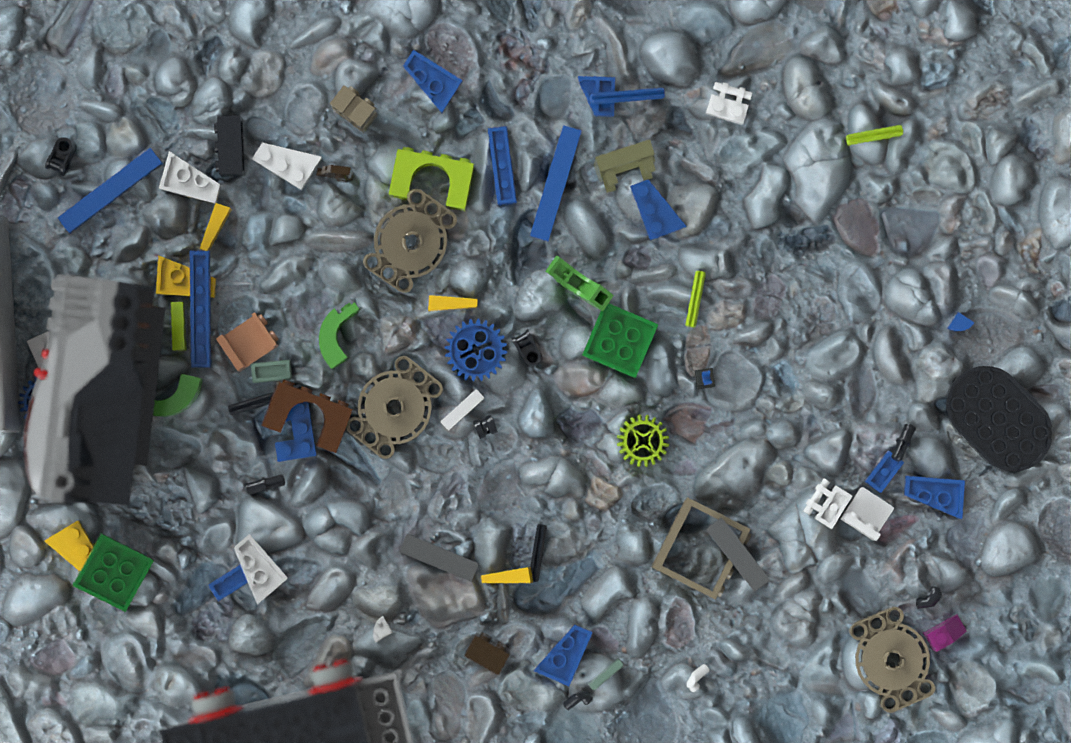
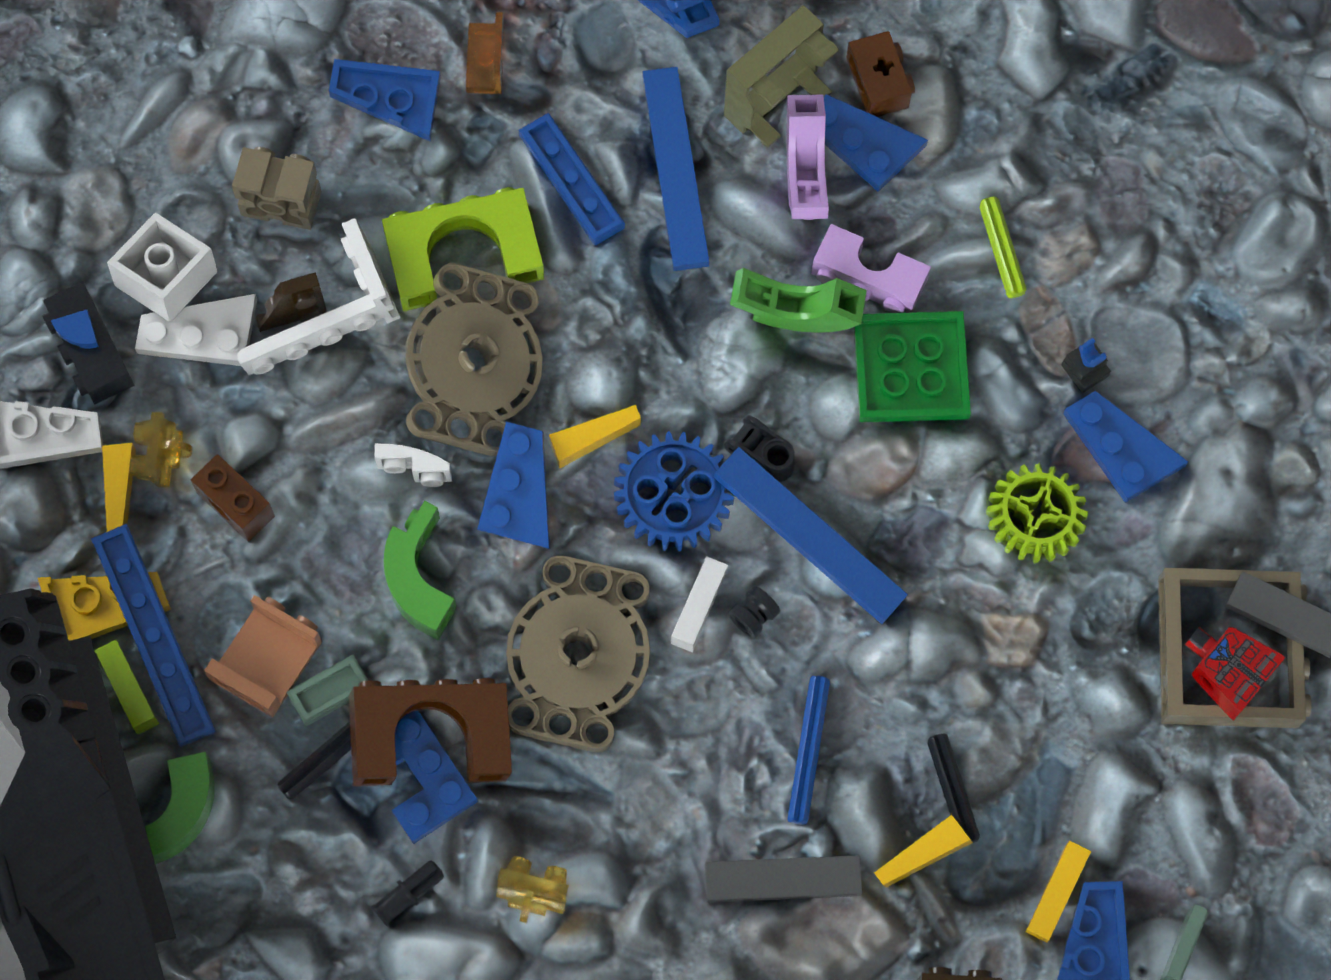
camera: 25 degrees left, 15 degrees down
none -> blue tile [51,310,99,349]
none -> white brick [107,212,217,322]
none -> clear yellow hips [129,412,193,488]
none -> reddish brown brick [190,454,275,542]
none -> white bracket [237,218,400,375]
none -> white slope [375,443,452,487]
none -> clear orange panel [466,12,505,94]
none -> blue wing [477,422,550,549]
none -> clear yellow hips [496,856,569,923]
none -> blue tile [713,447,908,624]
none -> lavender arch [786,95,829,220]
none -> blue axle [788,676,830,825]
none -> lavender arch [811,224,931,313]
none -> reddish brown brick [846,31,915,117]
none -> yellow piece [1025,840,1091,943]
none -> blue wing [1063,391,1188,503]
none -> red torso [1185,627,1285,721]

